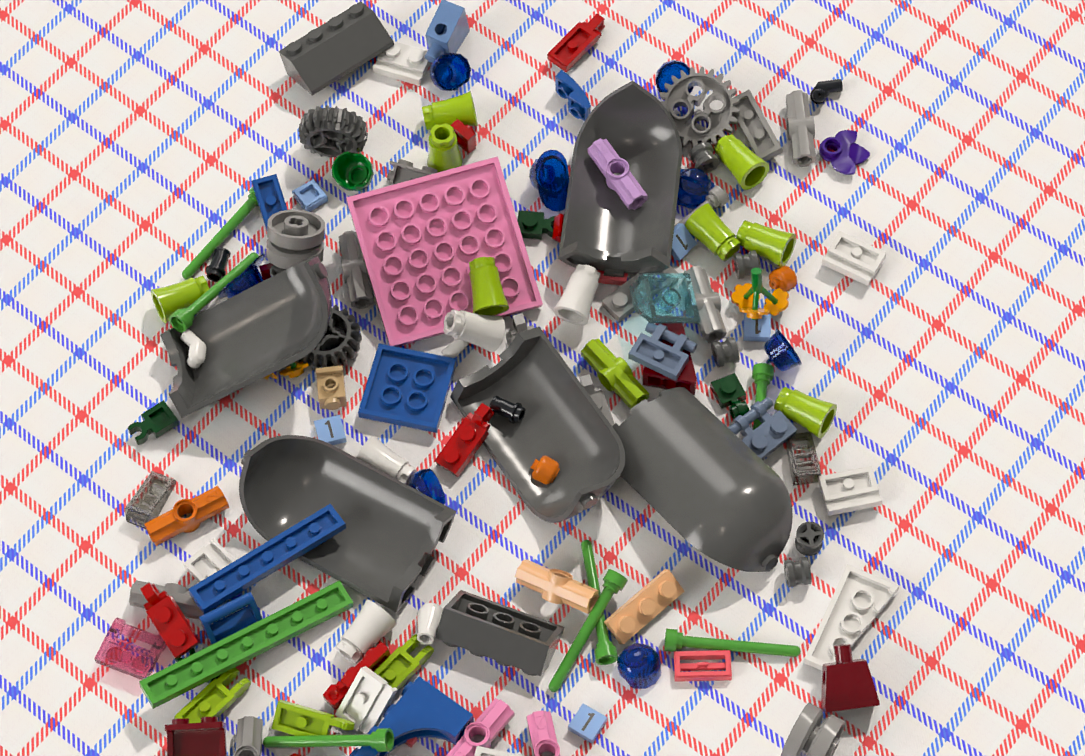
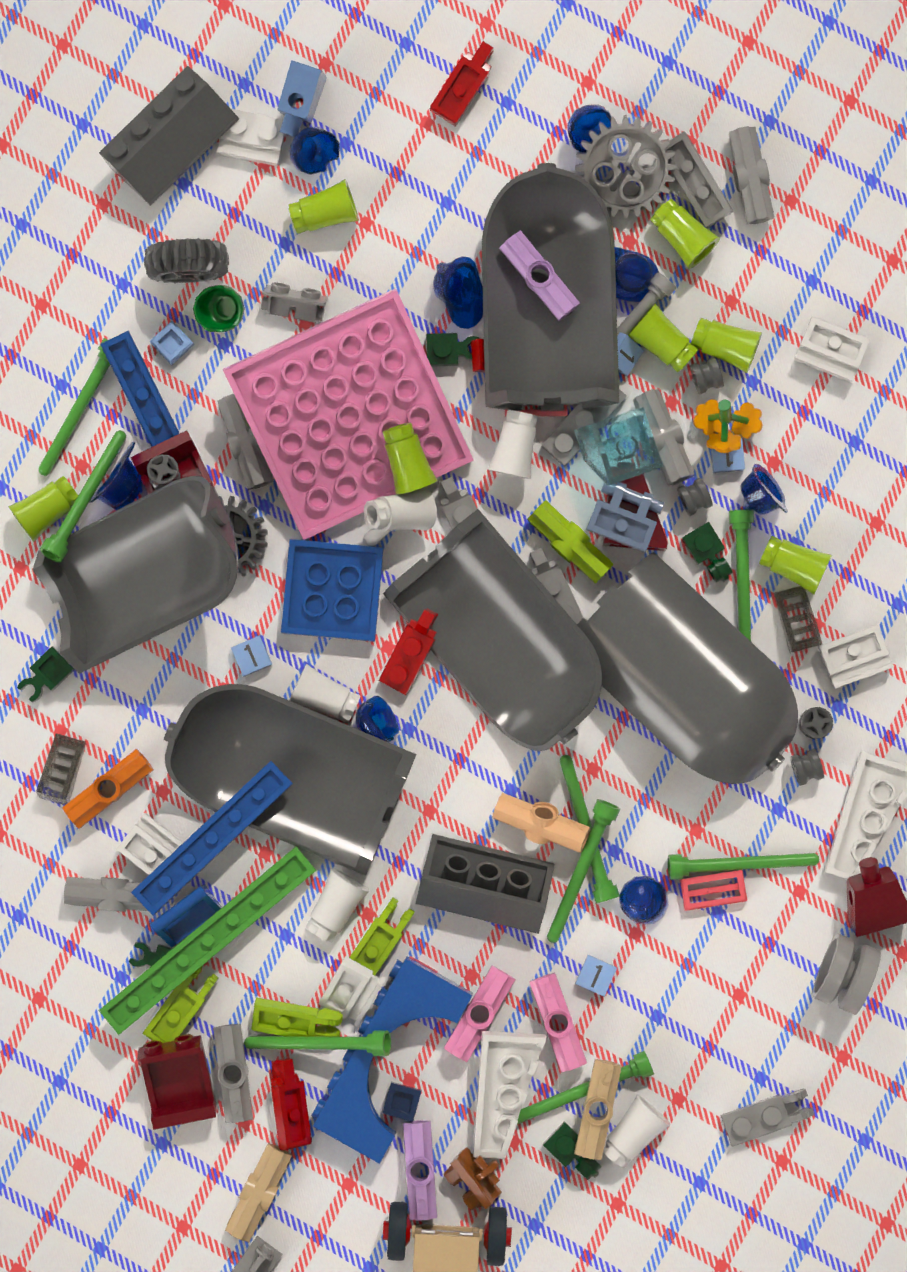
camera: 10 degrees left, 25 degrees up
clear pink plate [94,617,167,680] -> none
red hinge [140,582,201,659] -> none
white arm [180,329,207,369] -> none
black pin [206,247,231,282] -> none
light grey wheel [266,209,325,269] -> none
tan brick [315,366,347,410] -> none
red hinge [323,642,391,710] -> none
white cone [417,603,443,645] -> none
lime plant [427,123,463,173] -> none
red plate [451,119,476,154] -> none
black pin [489,396,526,423] -> none
orange piece [530,455,560,484] -> none
blue slope [555,70,591,121] -> none
light nougat plate [604,569,685,644] -> none
dark grey wheel [689,142,720,174] -> none
sand blue plate [728,397,798,460] -> none
orange piece [769,266,797,292] -> none
black arm [810,79,843,104] -> none
dark purple plate [819,130,870,175] -> none

